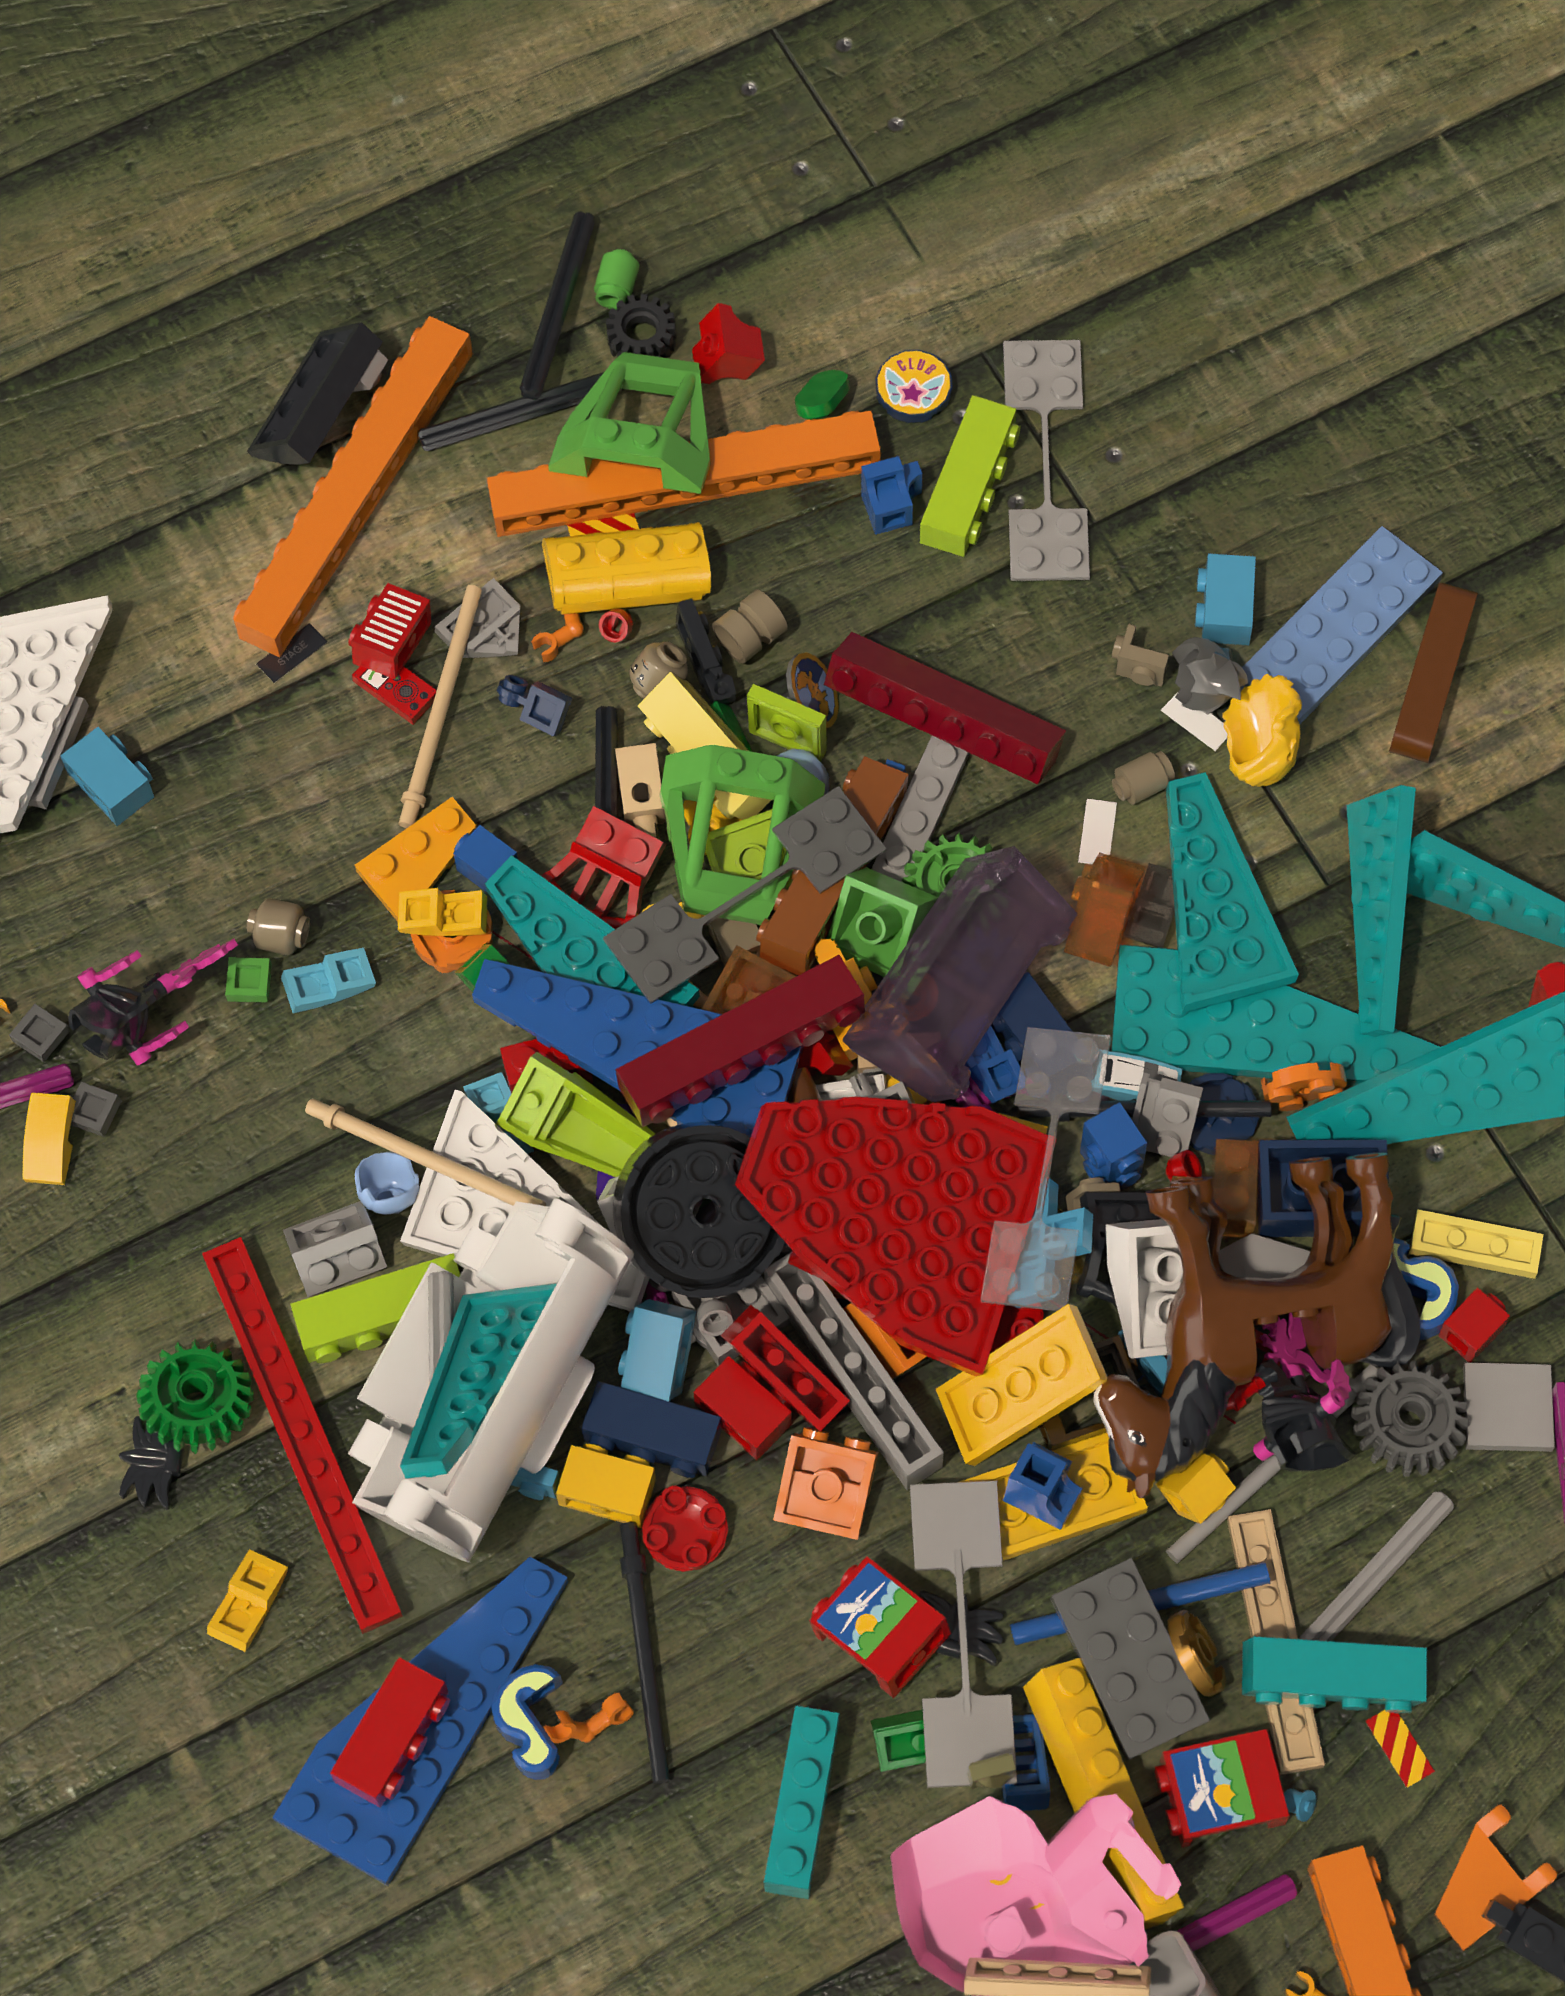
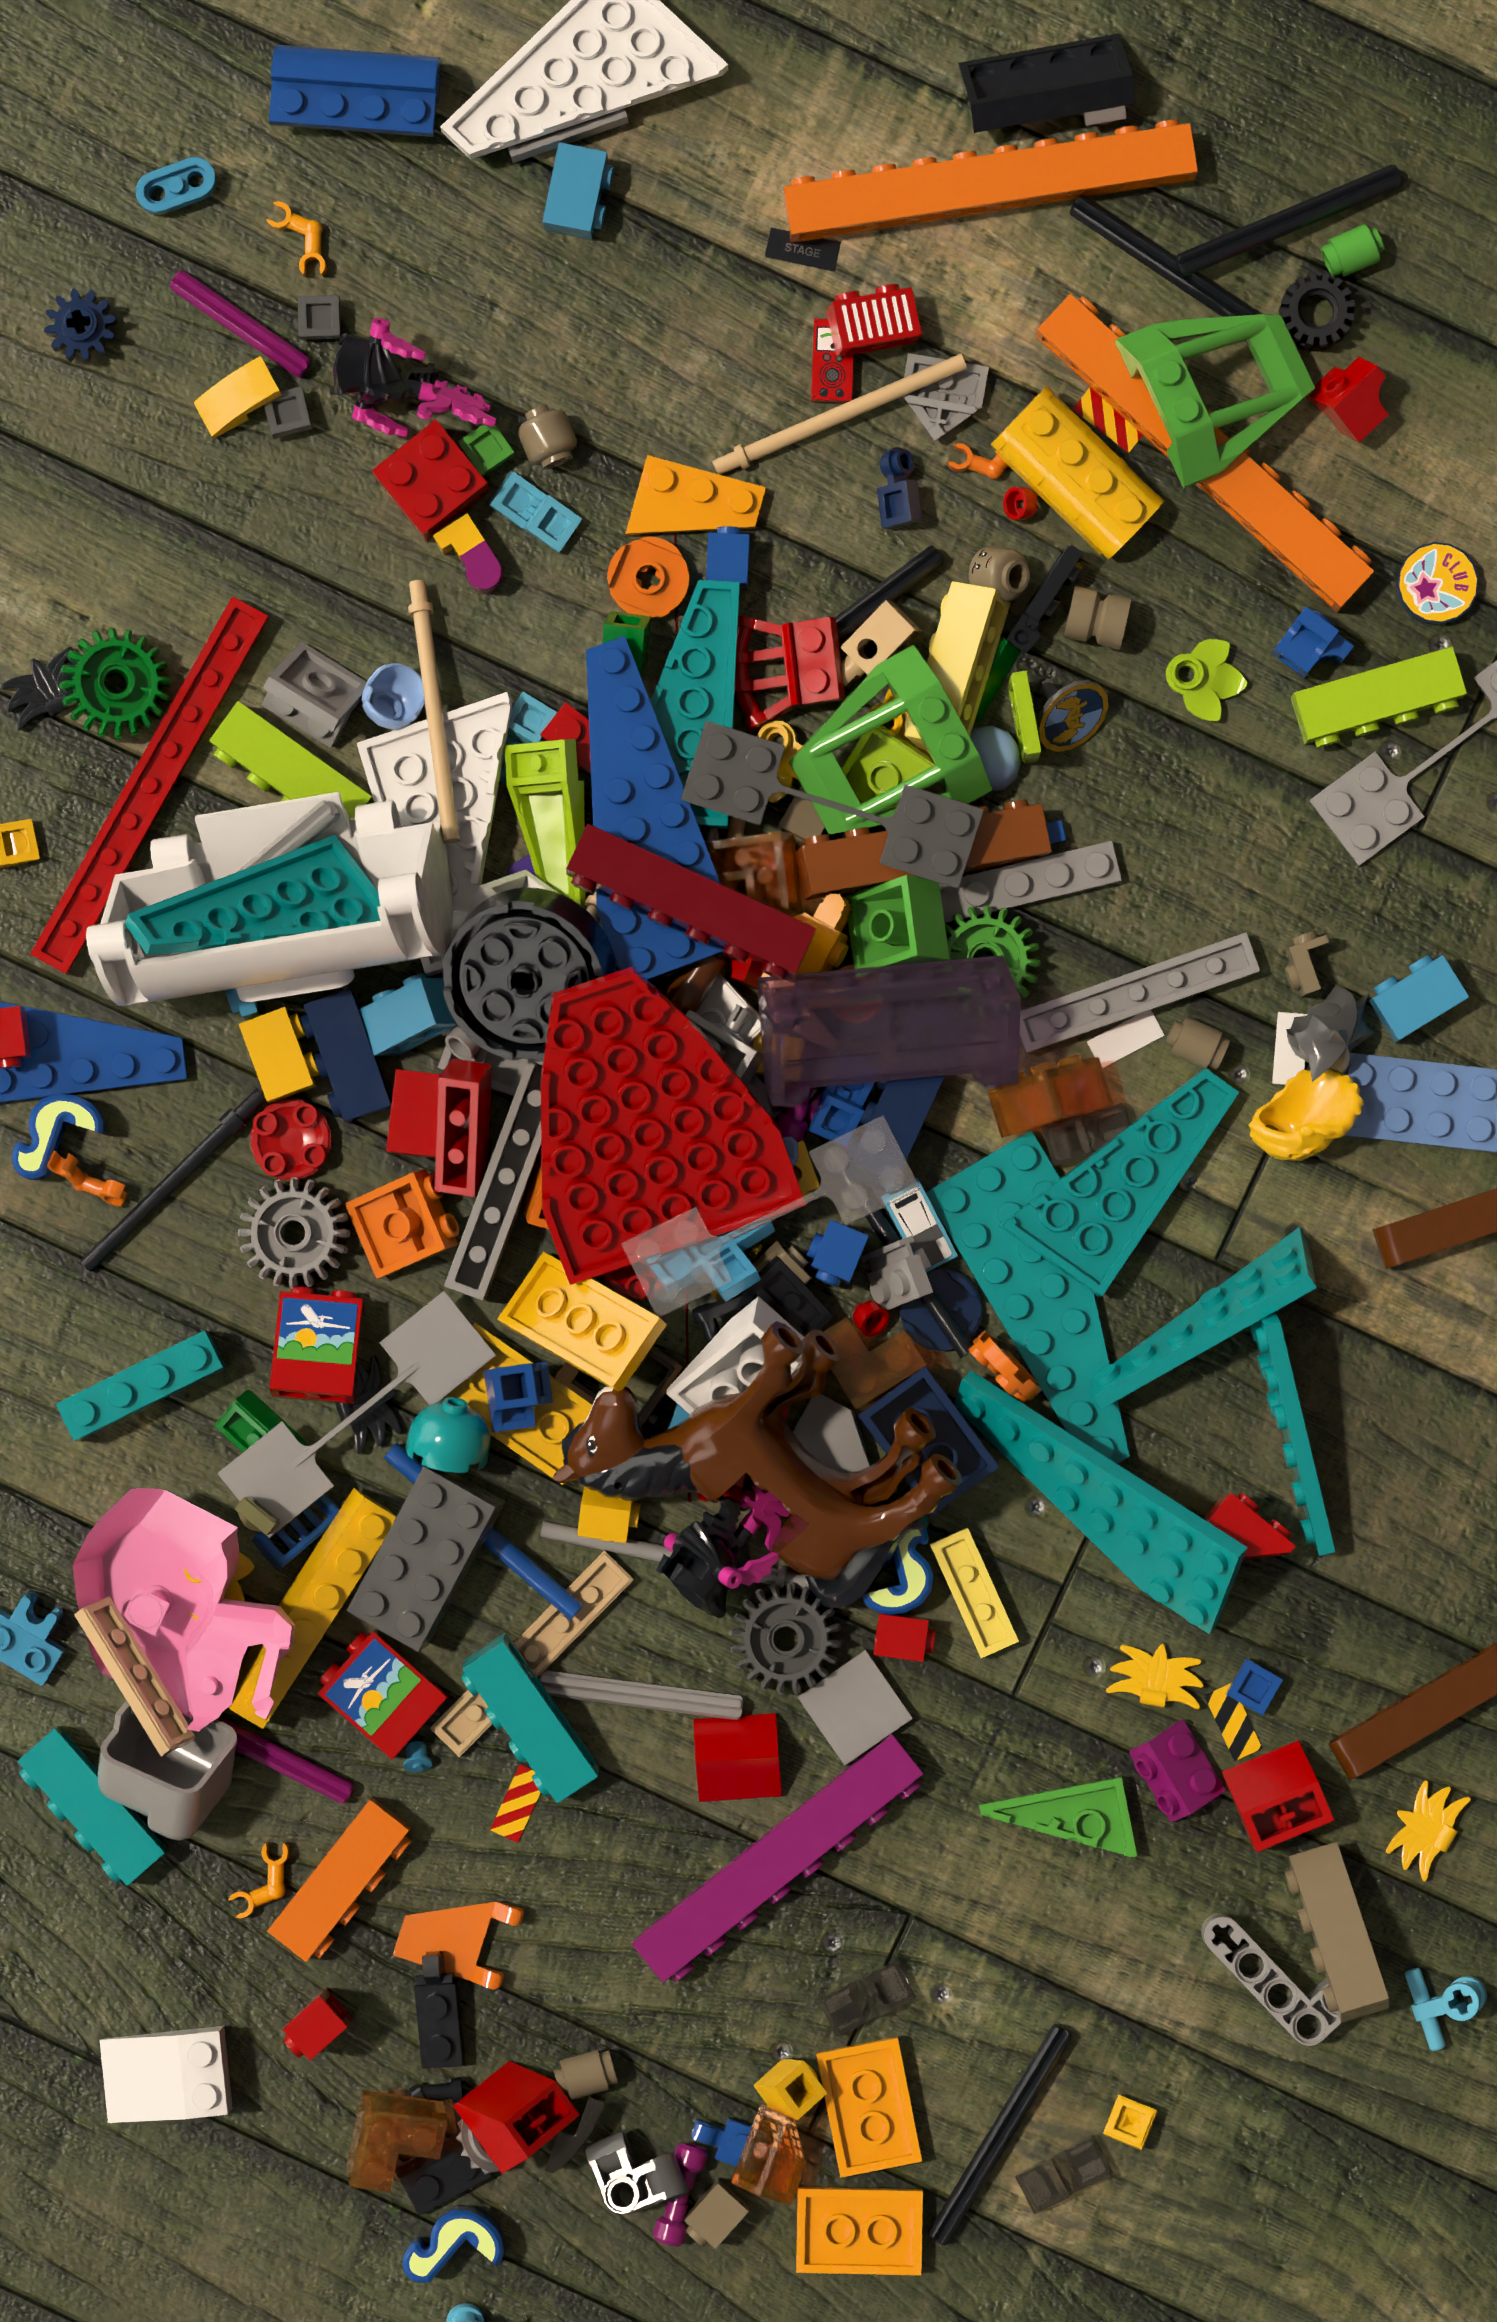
camera: 60 degrees right, 20 degrees up
yellow slope [398,888,487,936] -> none
green tile [795,370,850,419] -> none
dark red brick [824,632,1066,785] -> none
pearl gold tile [1168,1609,1226,1697] -> none
none -> light grey gear [238,1177,351,1289]
none -> red brick [371,419,490,542]
none -> teal cylinder [406,1397,490,1473]
none -> leg [433,513,503,594]
none -> red slope [693,1713,782,1802]
none -> light grey plate [1012,932,1260,1054]
none -> lime plate [1165,639,1247,722]

